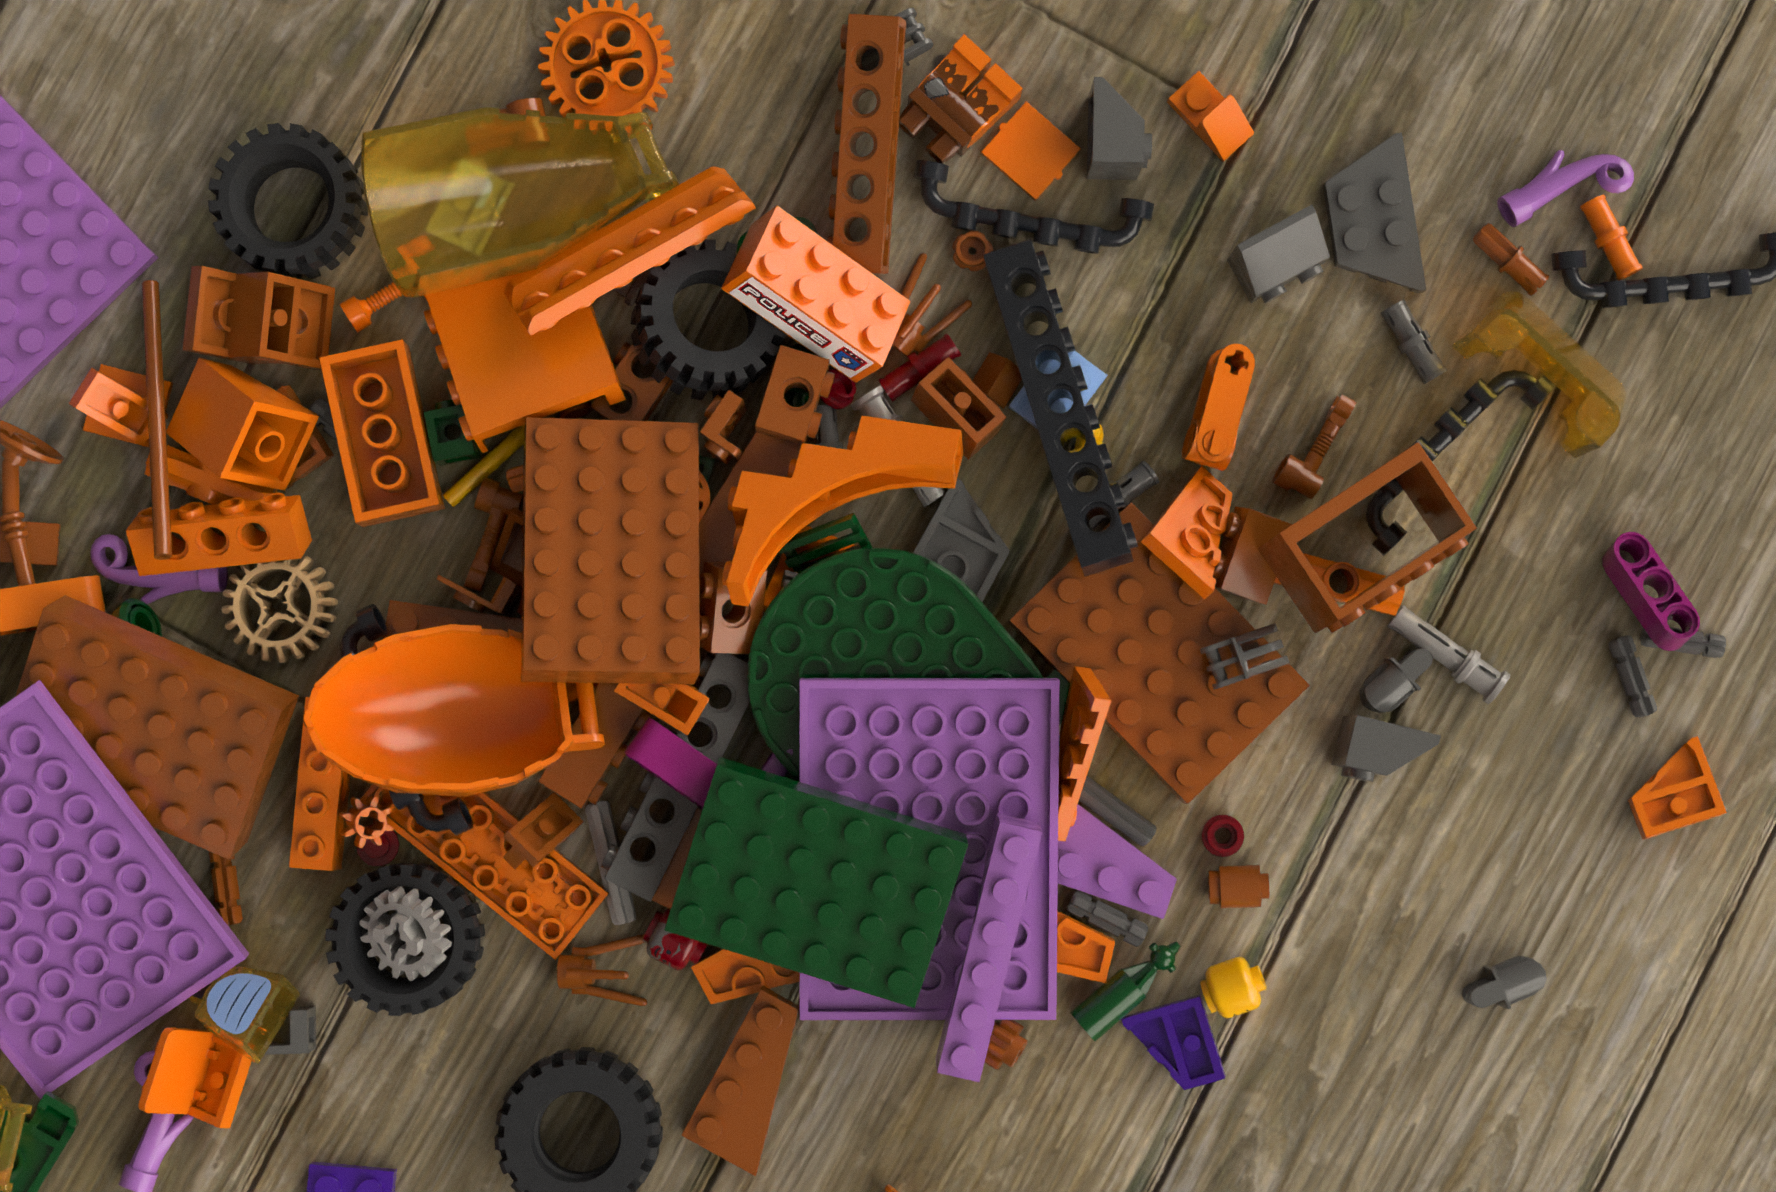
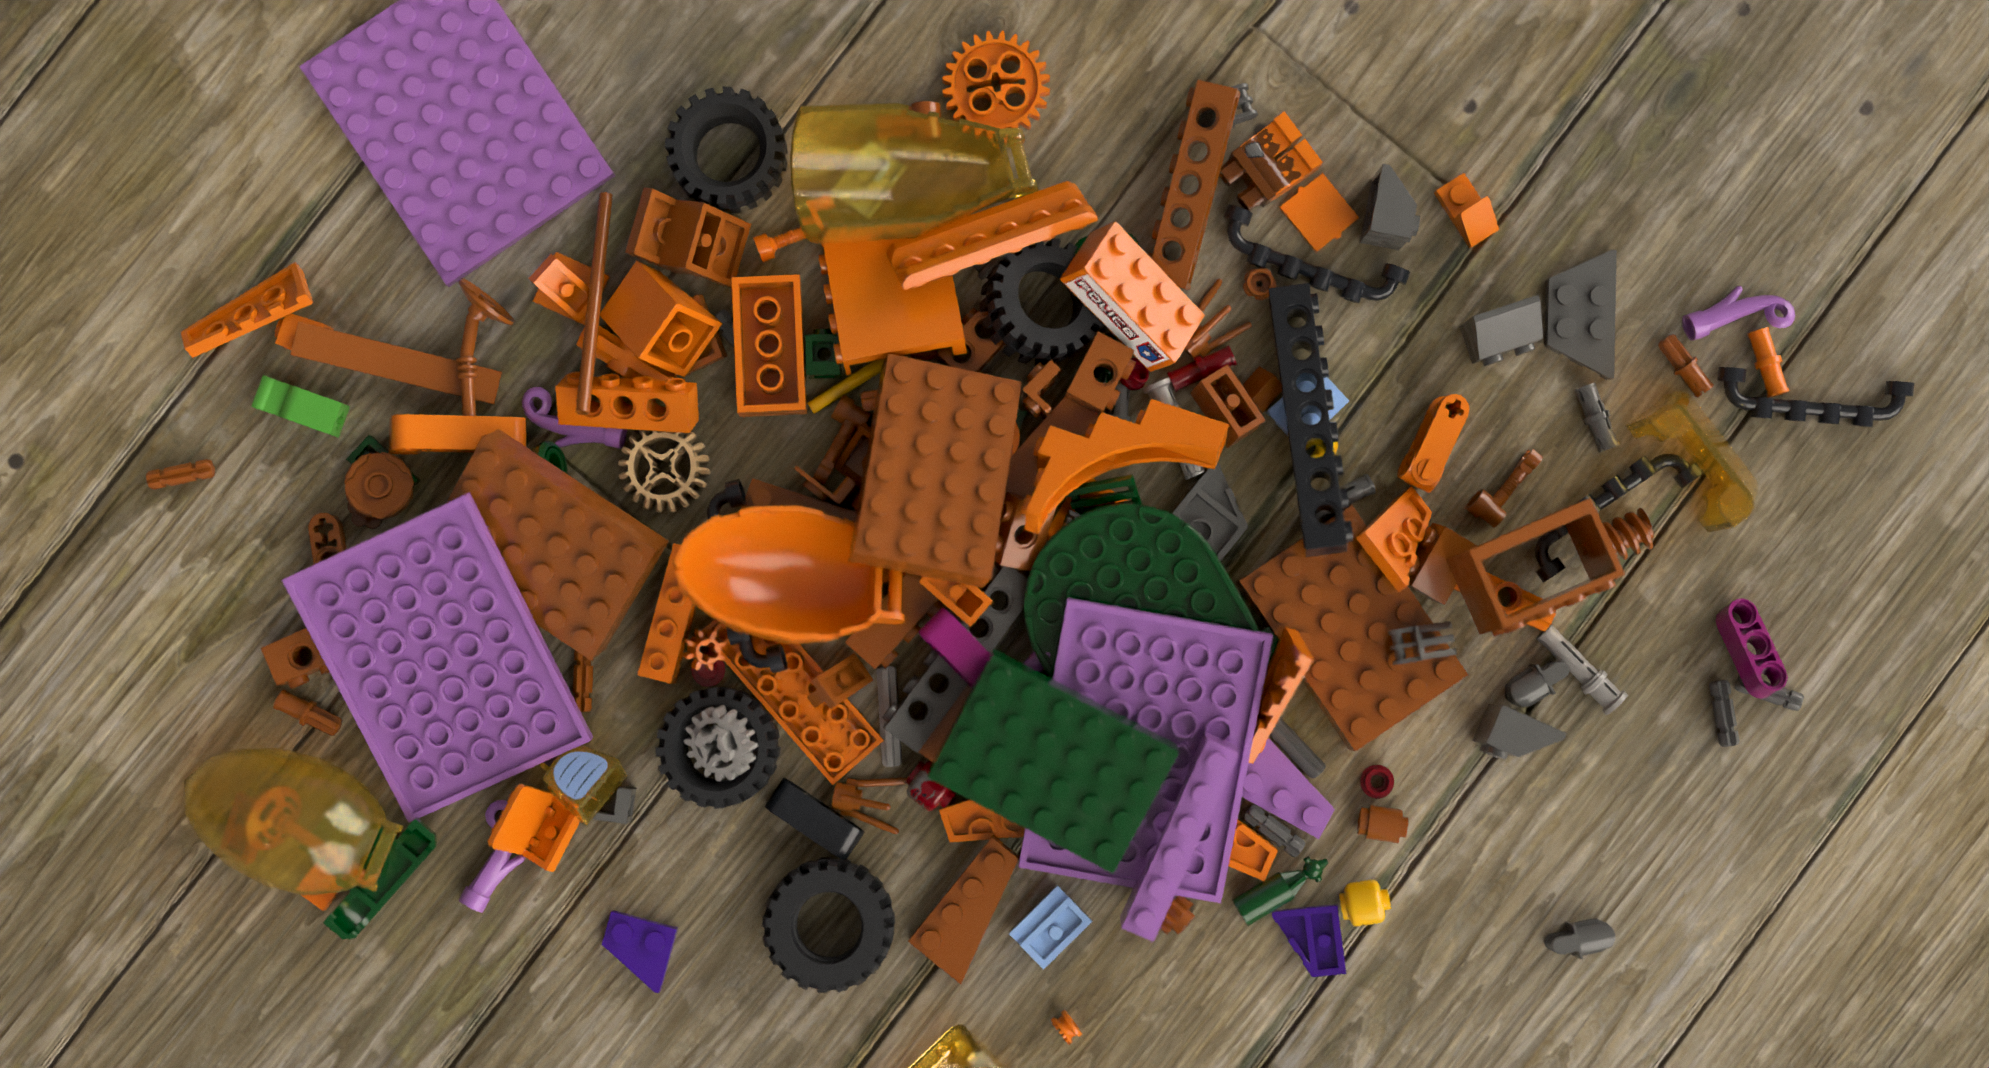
camera: 10 degrees right, 0 degrees up
orange wing [1628,736,1727,840] -> none
none -> black beam [764,778,865,860]
none -> light blue plate [1009,885,1092,970]
none -> dark orange piece [1602,508,1654,560]

